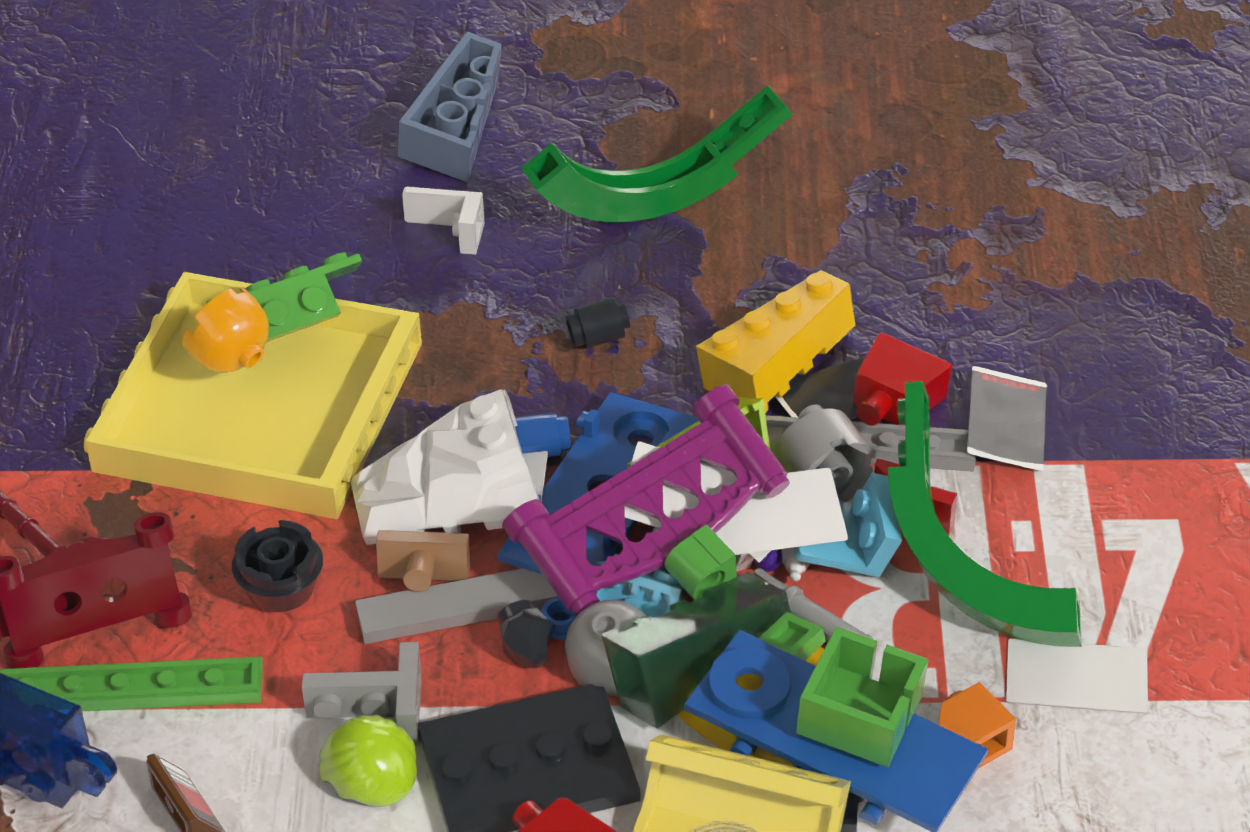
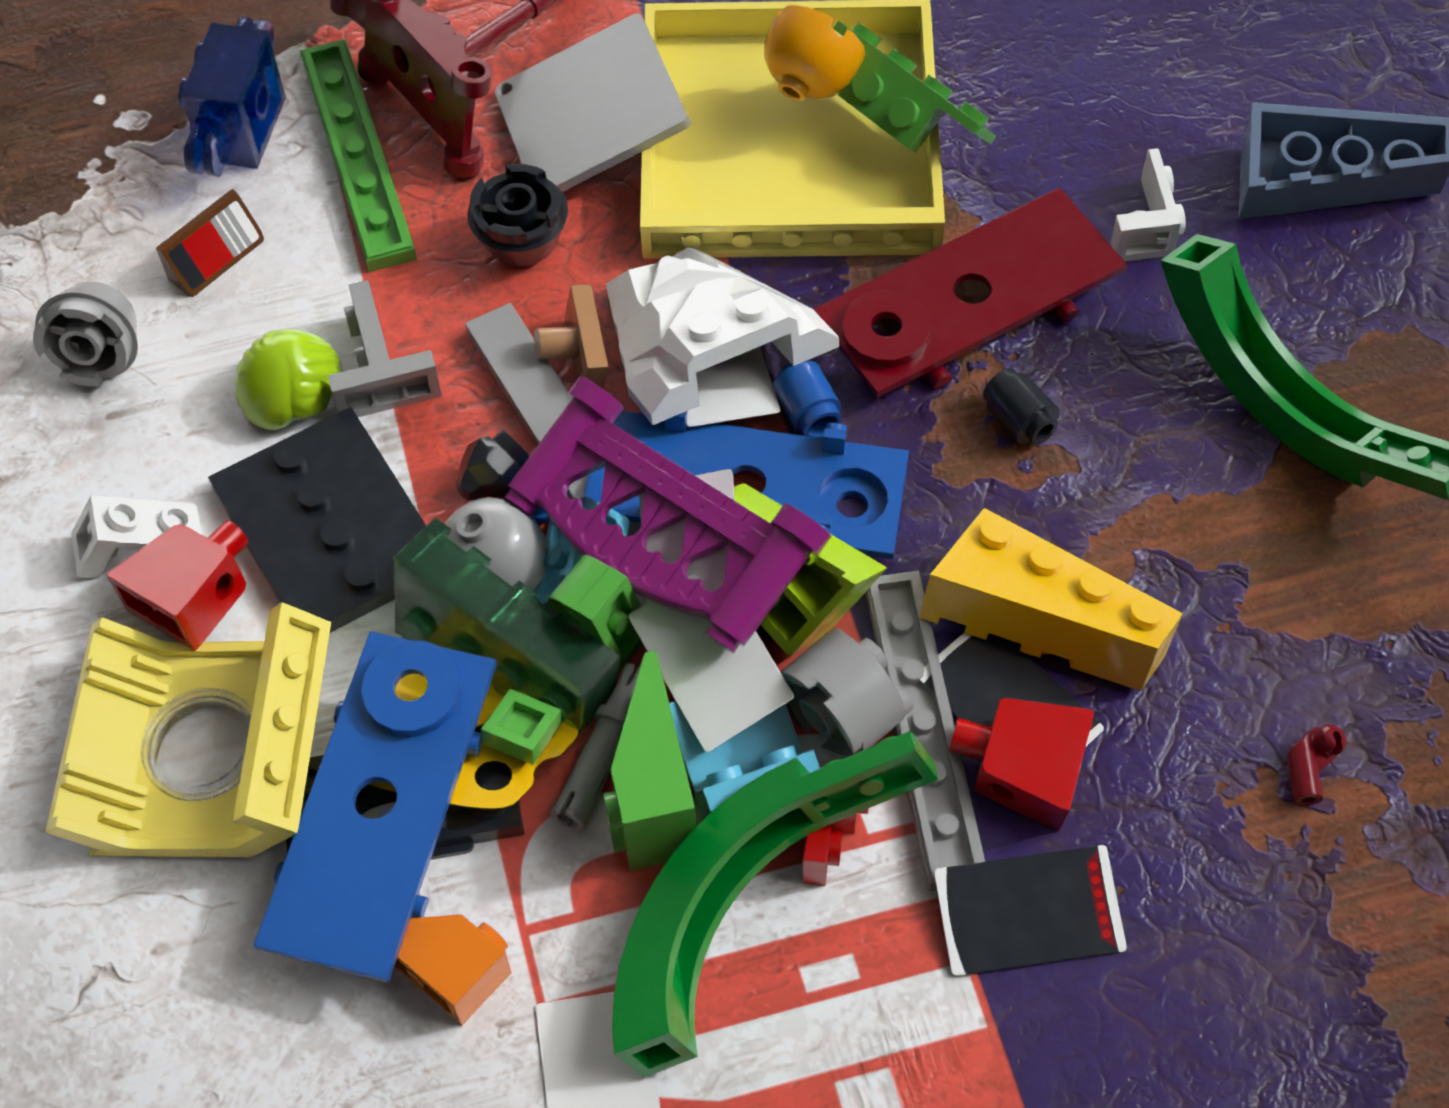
camera: 75 degrees right, 15 degrees up
bright green piece [796,626,929,767] -> none
none -> light grey piece [495,13,691,192]
none -> bright green slope [603,650,696,871]
none -> dark red piece [813,187,1128,398]
none -> dark red arm [1287,724,1346,806]

